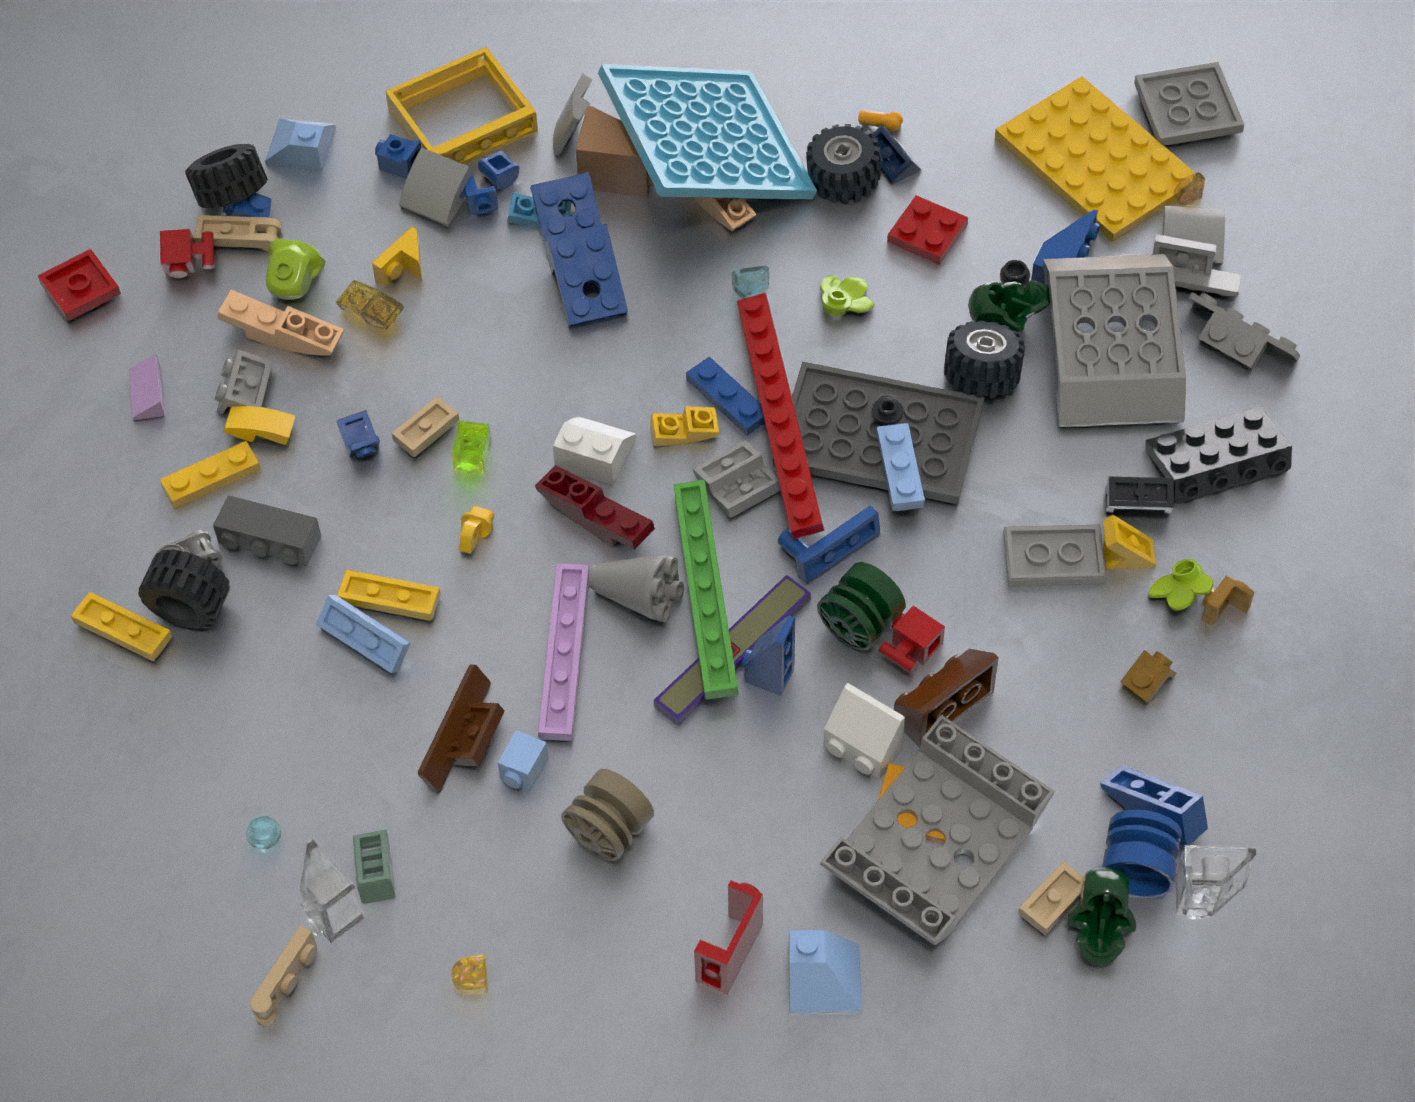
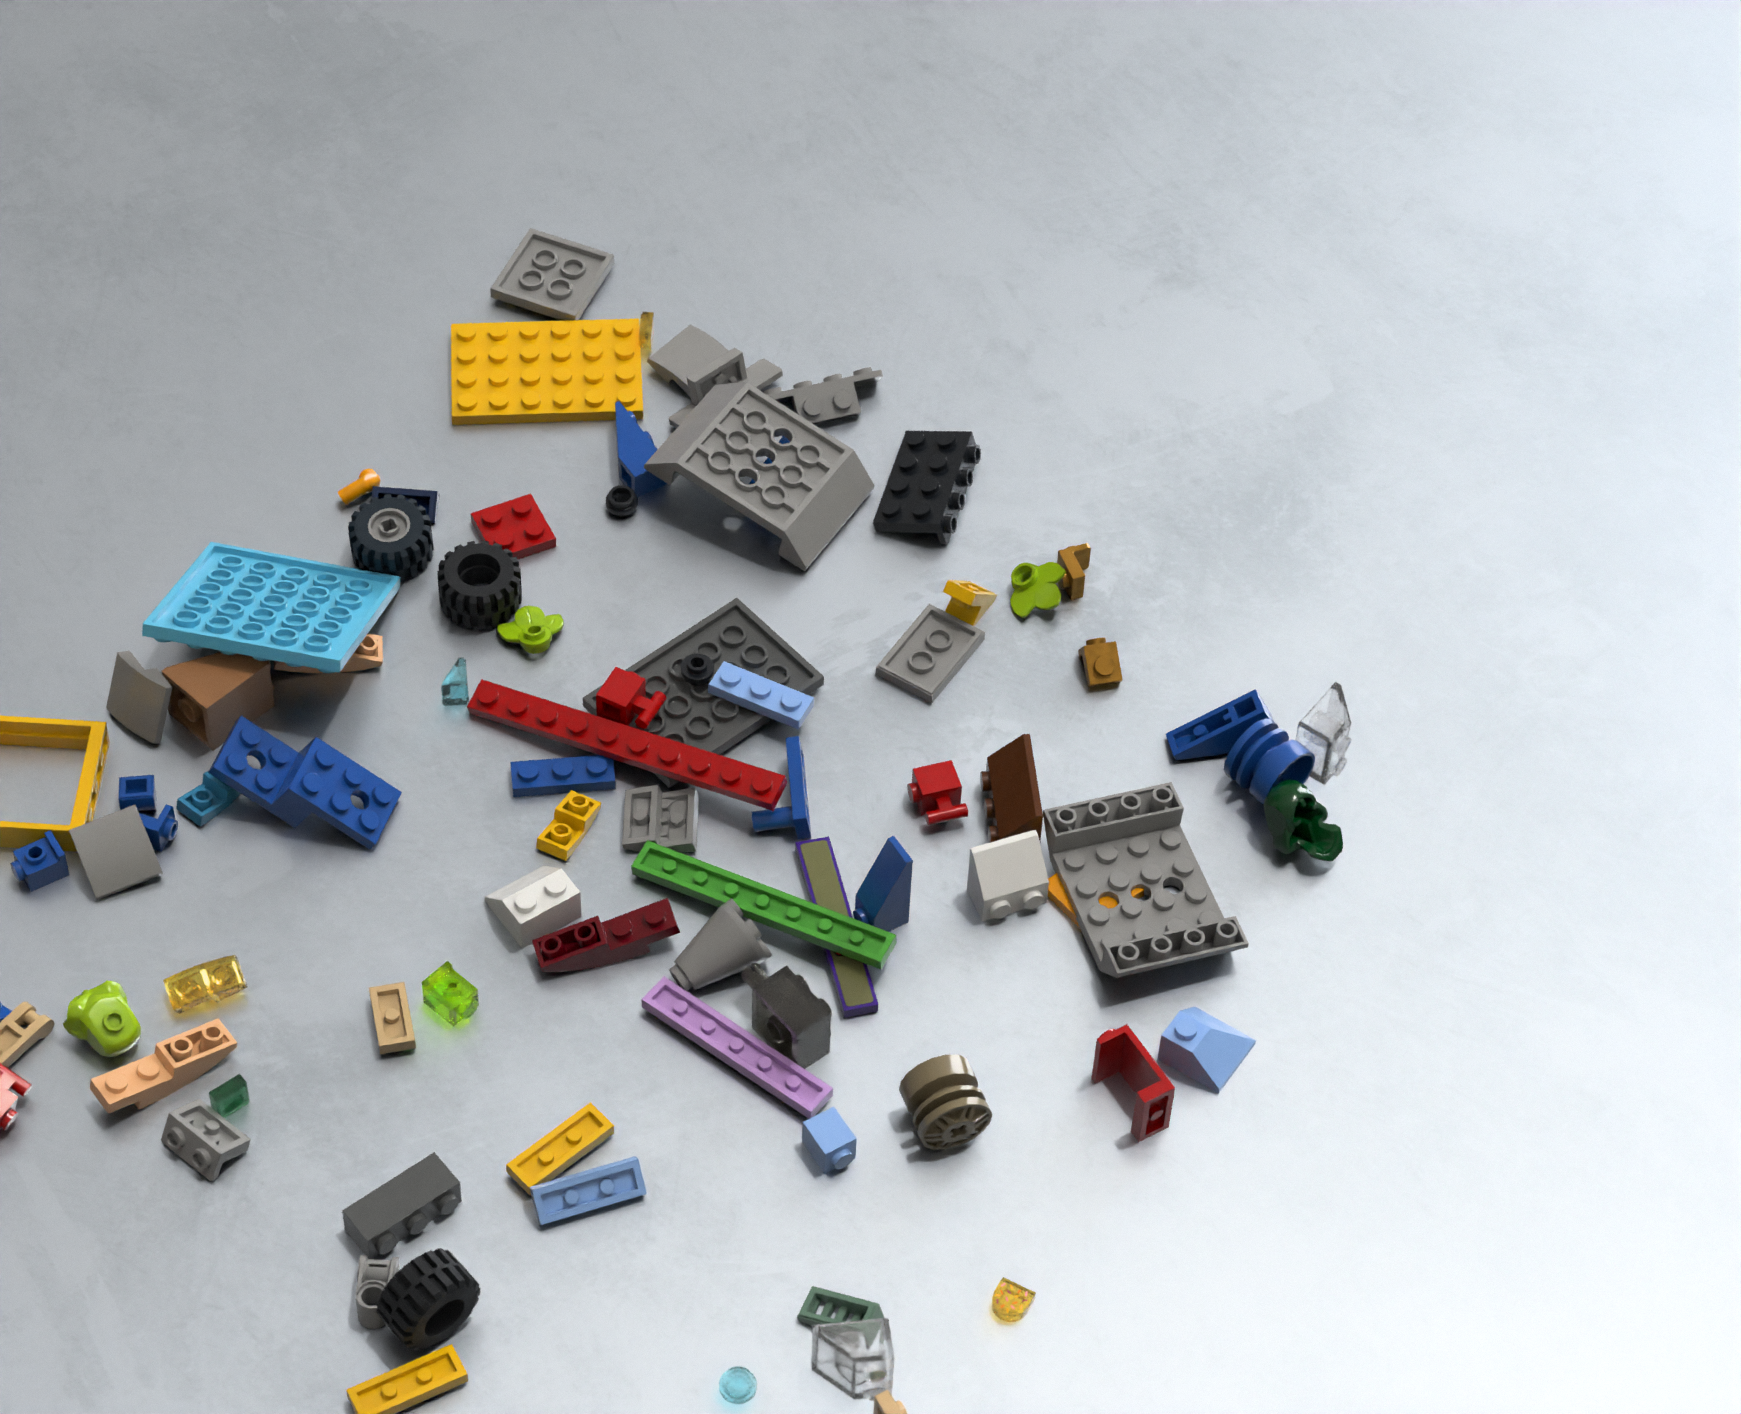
camera: 60 degrees left, 5 degrees down
lavender slope [129,355,165,420] -> none
yellow plate [160,441,261,509] -> none
yellow slope [223,406,295,445] -> none
blue bracket [336,410,380,458] -> none
yellow slope [372,226,422,287] -> none
reddish brown bracket [418,664,505,792] -> none
yellow piece [459,506,495,554] -> none
dark green wheel [817,562,906,651] -> none
black wheel [943,321,1025,398] -> none
dark green head [968,280,1050,334] -> none
tan plate [1018,861,1084,935] -> none
black hinge [1105,476,1174,514] -> none
none -> clear green tile [209,1074,250,1118]
none -> black tyre [437,541,522,629]
none -> red brick [596,667,667,729]
none -> clear smoke brick [741,963,832,1069]

